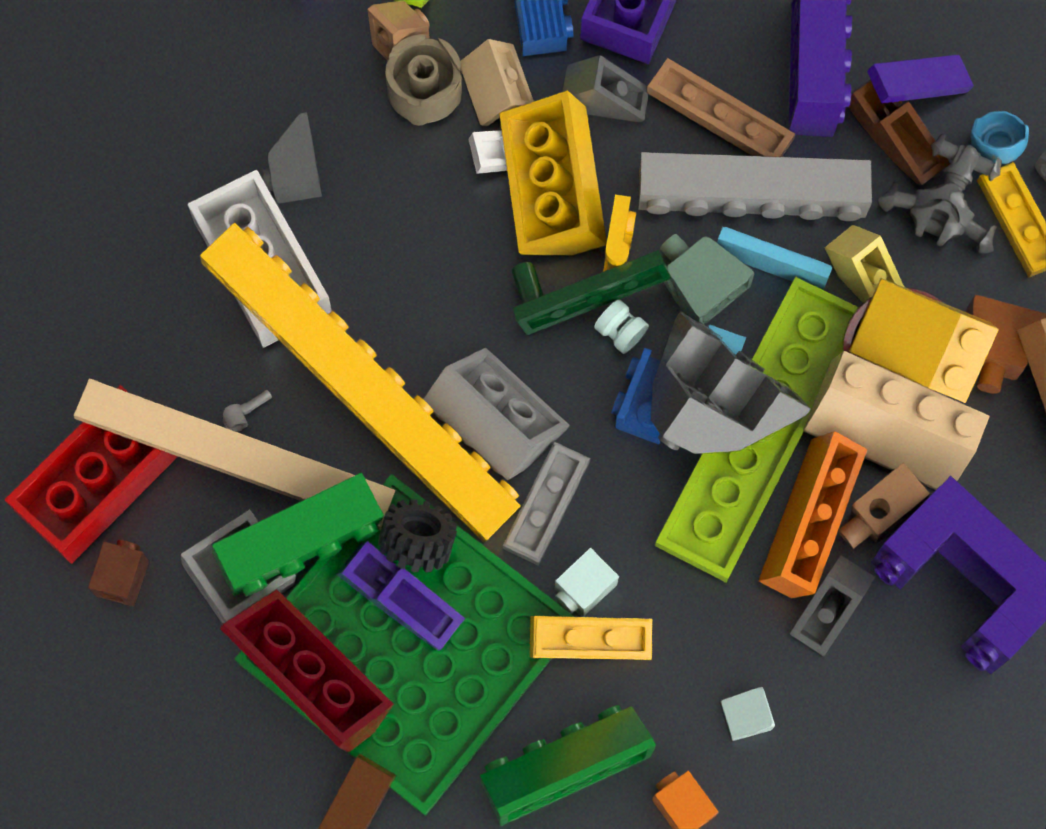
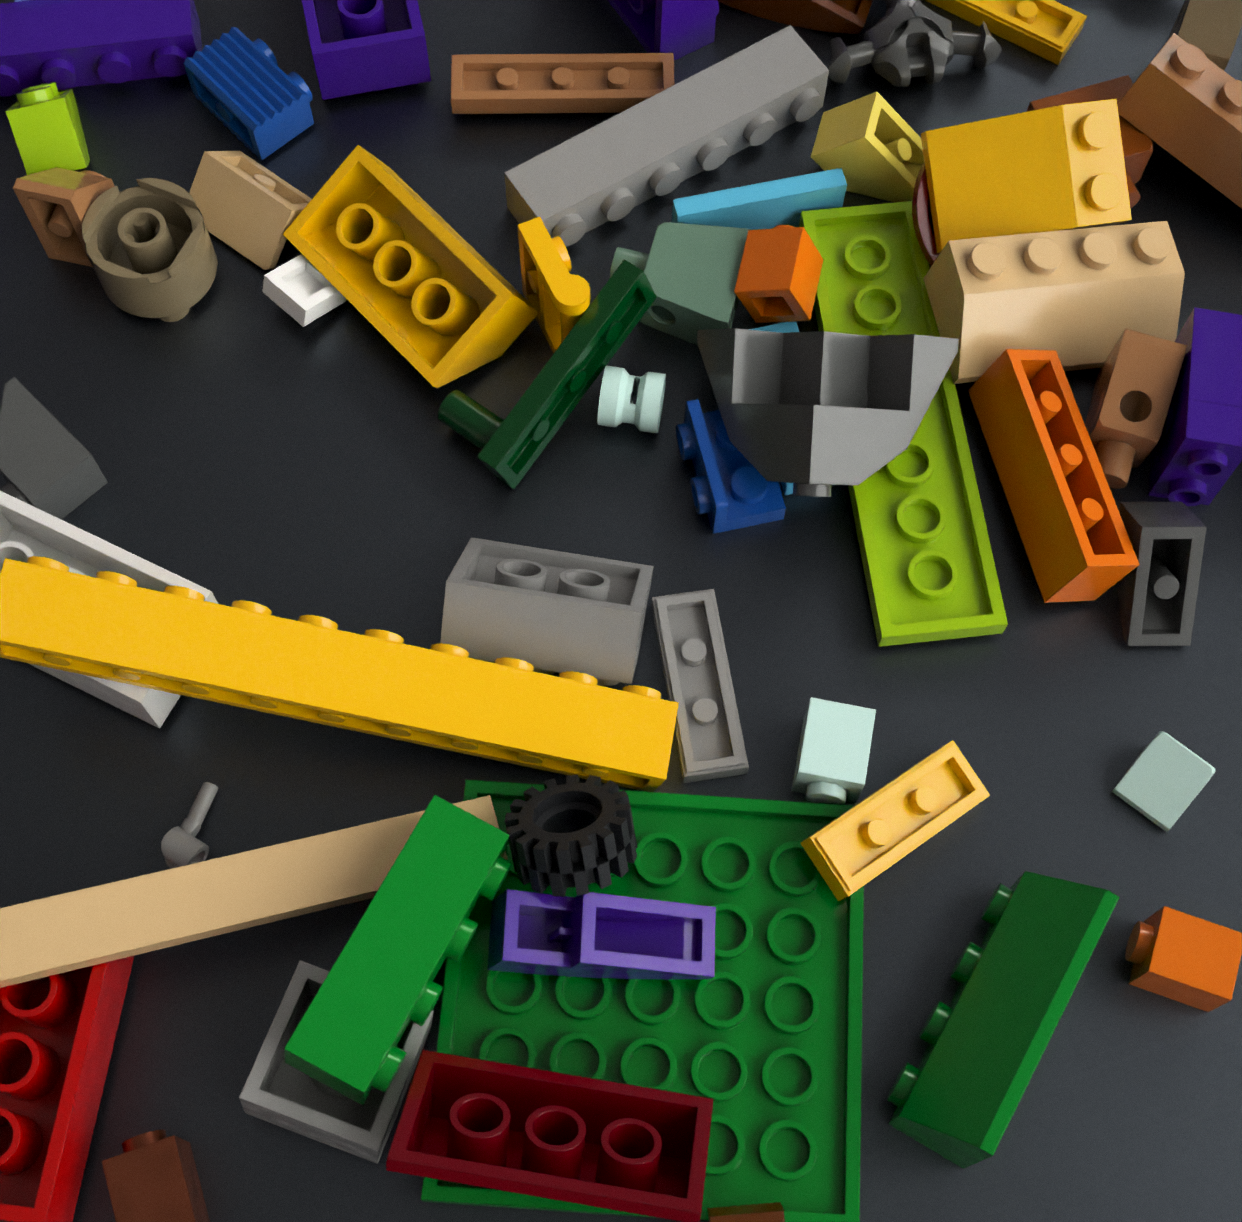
camera: 35 degrees left, 5 degrees down
dark grey slope [562,55,649,122] -> none
none -> orange brick [734,225,824,323]

